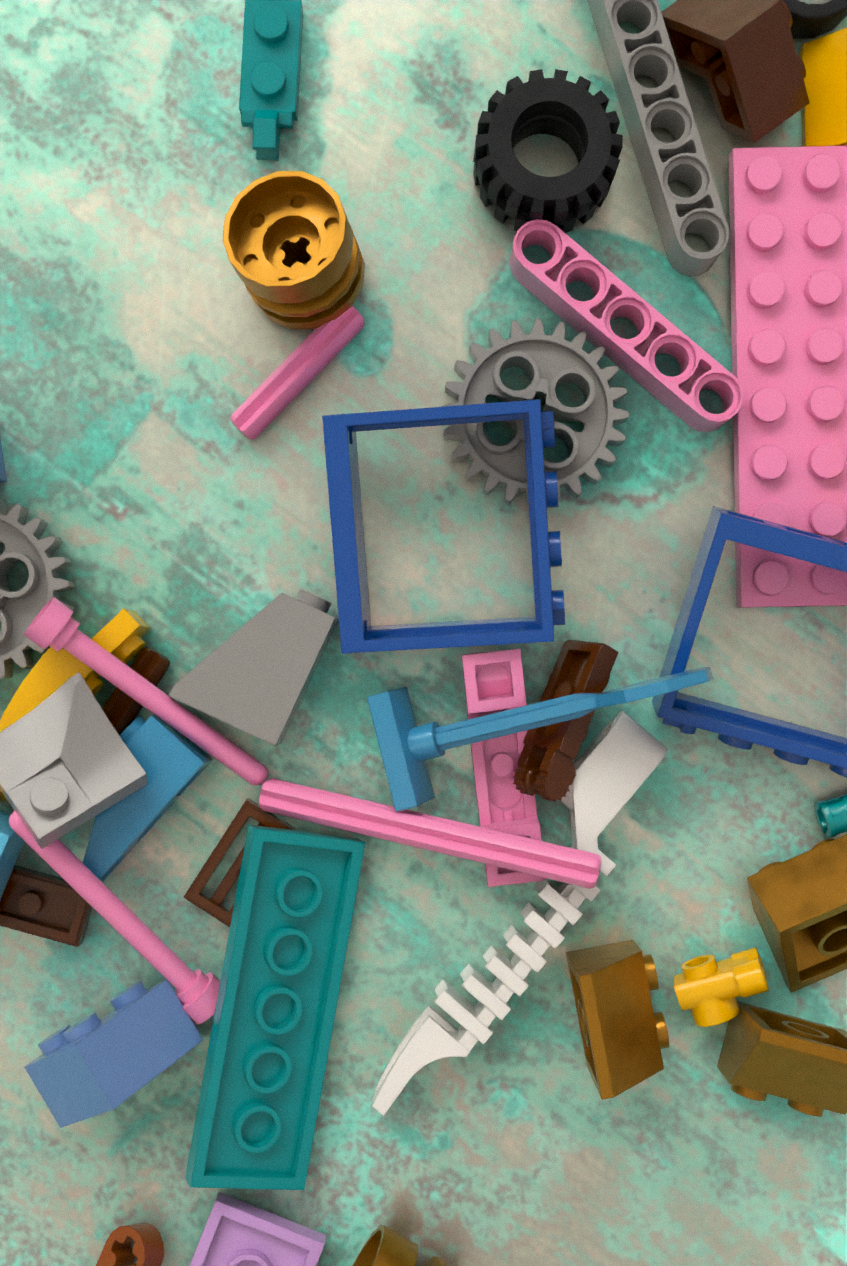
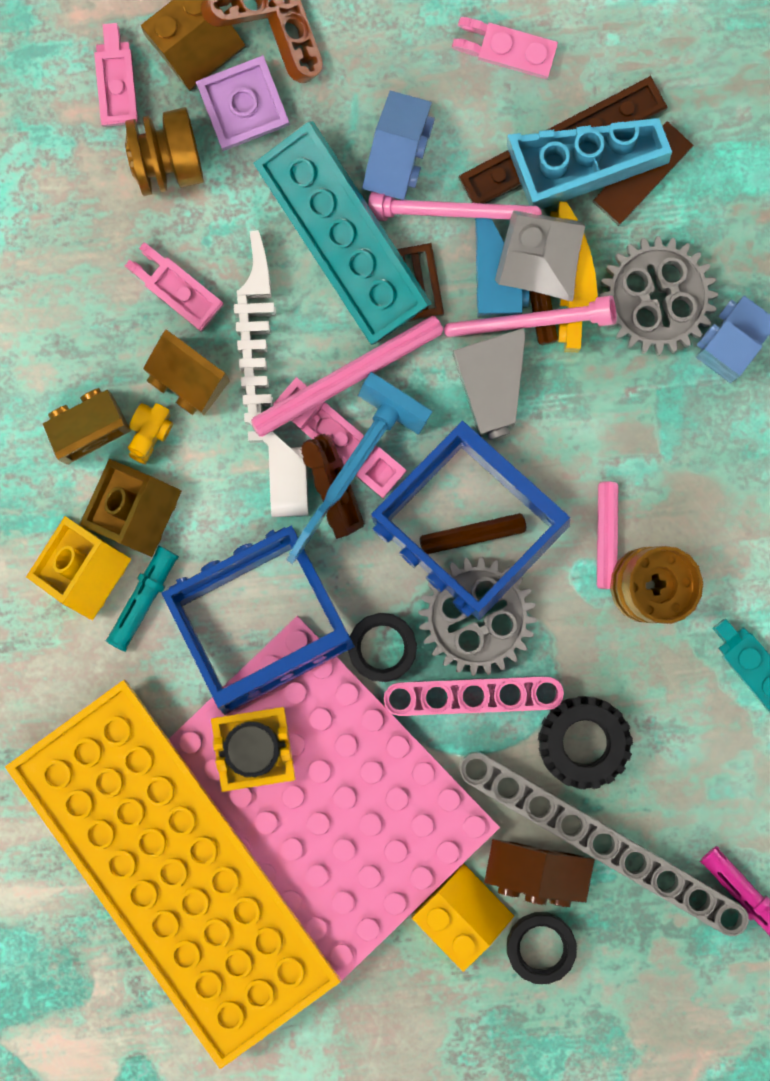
camera: 145 degrees right, 0 degrees up
none -> bright pink hinge [125,242,224,332]
none -> black tyre [348,613,417,682]
none -> reddish brown axle [419,513,527,554]

